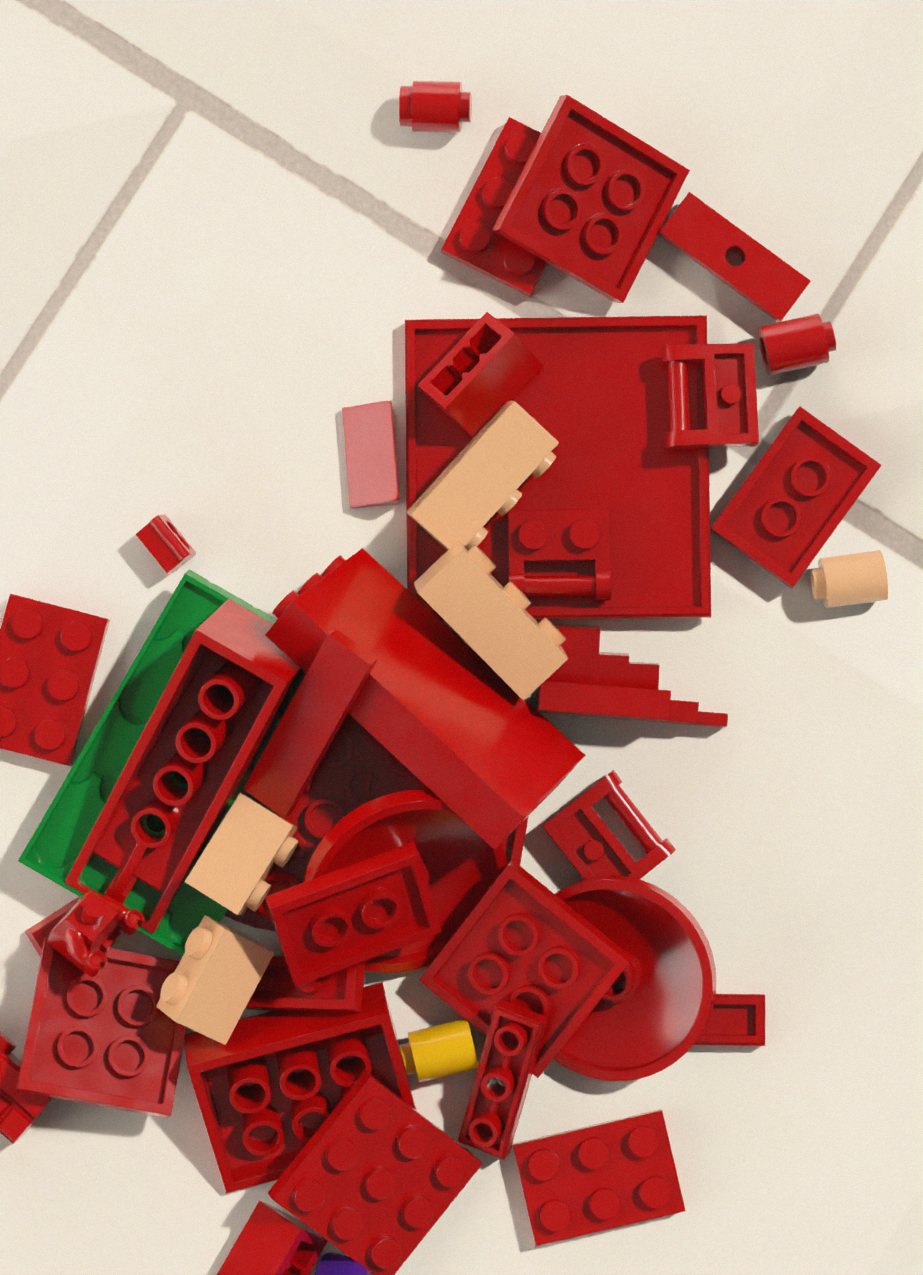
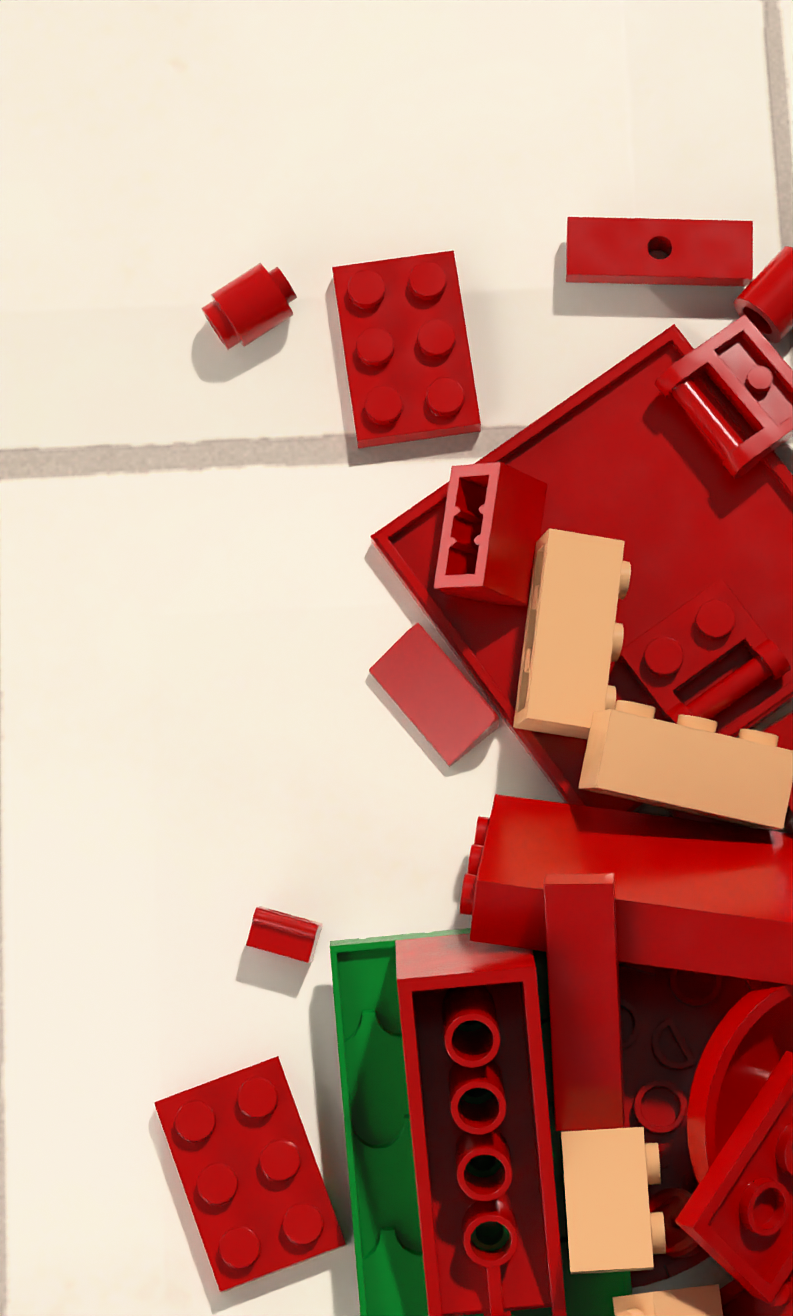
camera: 25 degrees left, 10 degrees down
red plate [492,95,690,303] -> none

